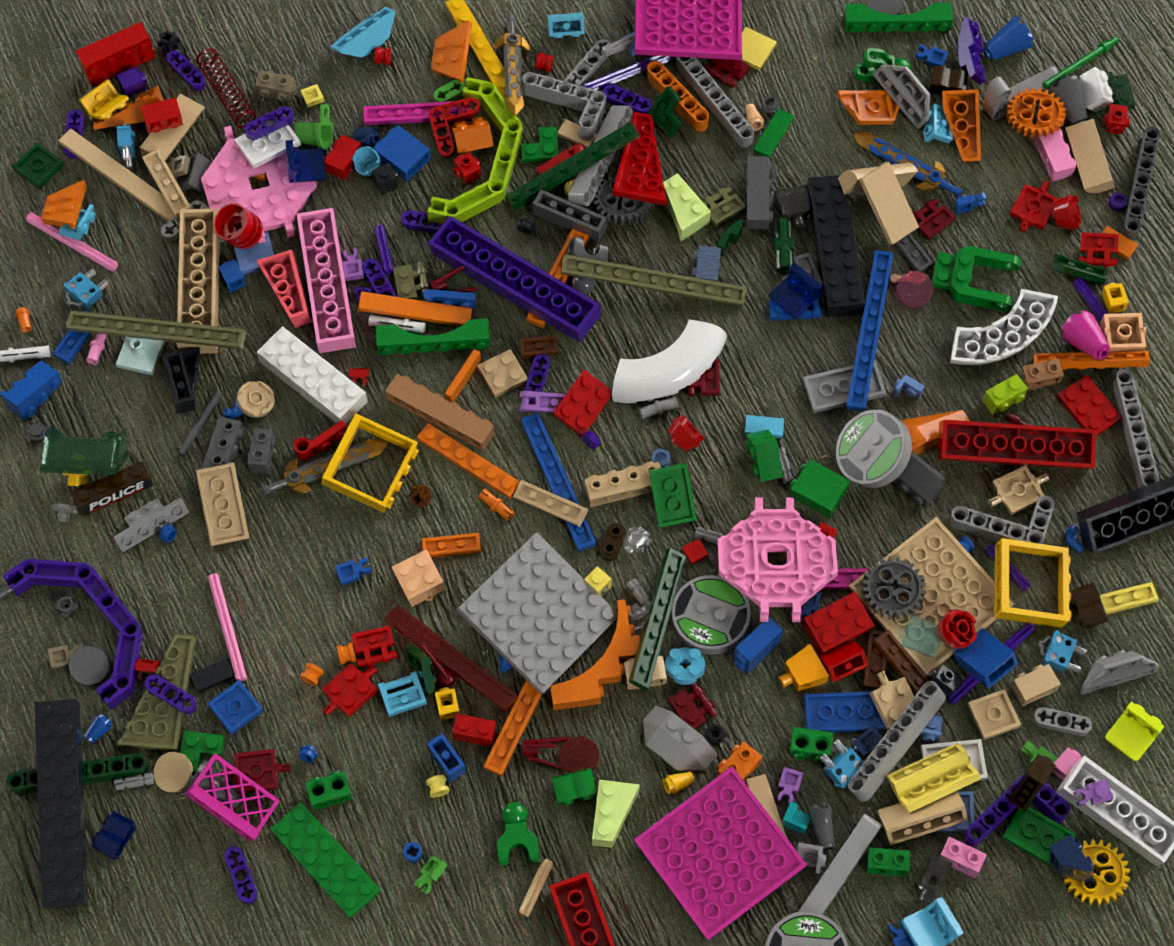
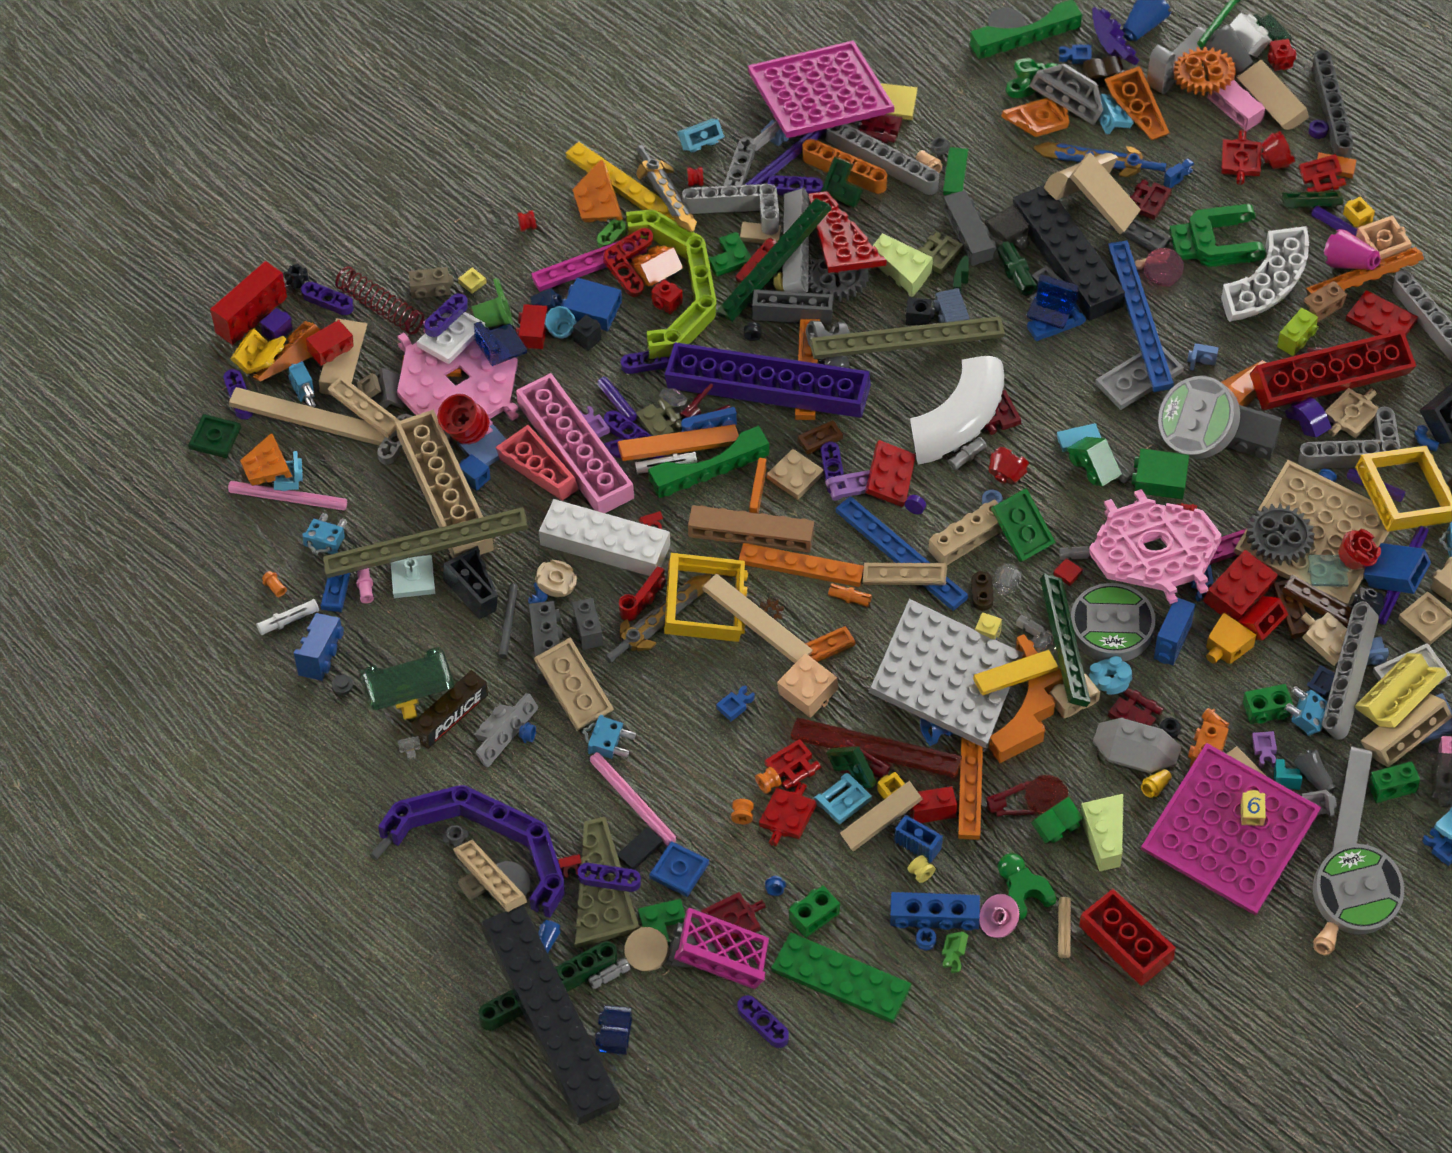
camera: 20 degrees left, 10 degrees down
medium azure wedge [331,7,395,57] -> none
blue tile [804,691,887,733] -> none
none -> tan tile [453,840,527,912]
none -> dark azure piece [582,715,636,759]
none -> clear tile [659,388,687,407]
none -> tan tile [702,574,813,663]
none -> tan tile [840,781,923,852]
none -> blue brick [890,892,980,931]
none -> black brick [905,297,935,326]
none -> yellow tile [973,650,1059,696]
none -> bright pink dish [979,894,1019,938]
none -> orange pin [1201,708,1229,728]
none -> light yellow brick [1241,790,1266,826]
none -> dark purple brick [1285,397,1331,438]

